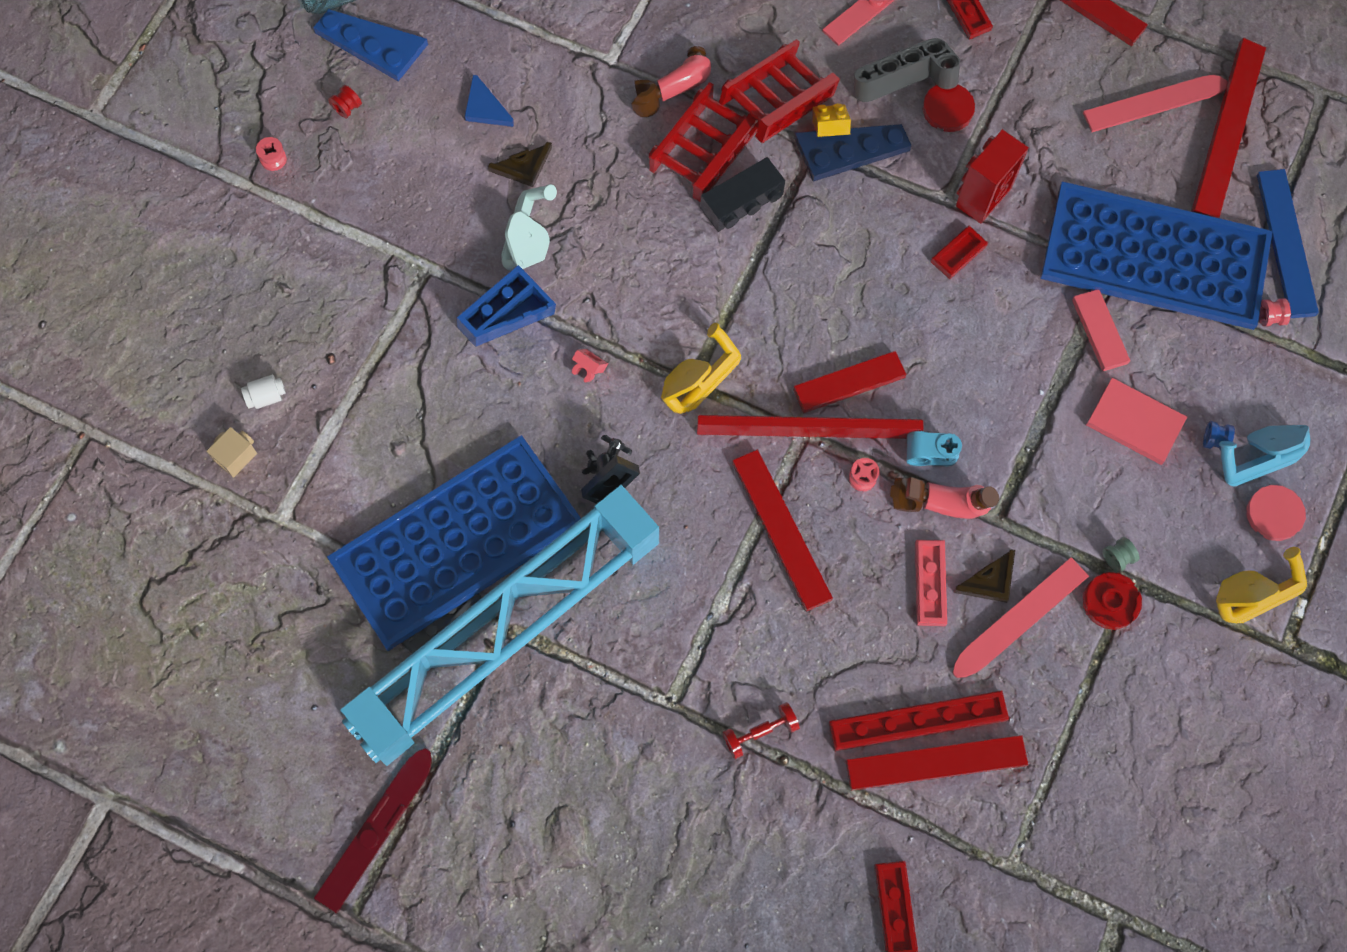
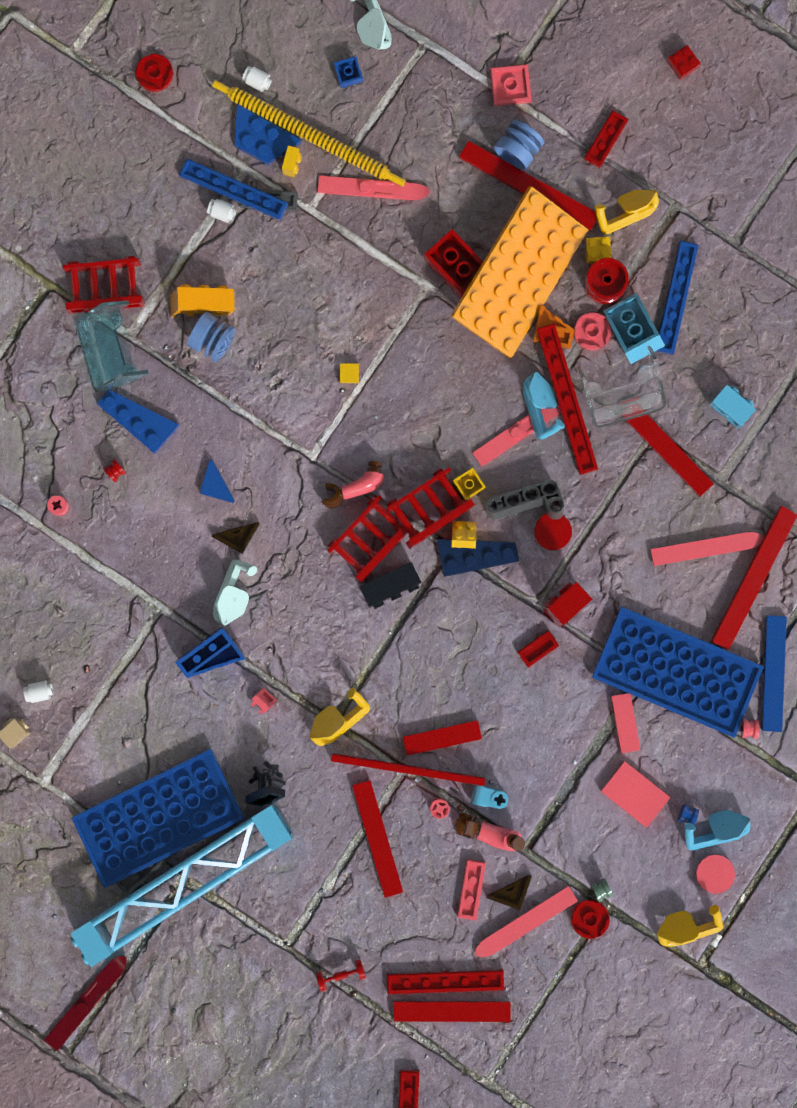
camera: 10 degrees right, 15 degrees up
none -> yellow piece [453,468,486,502]

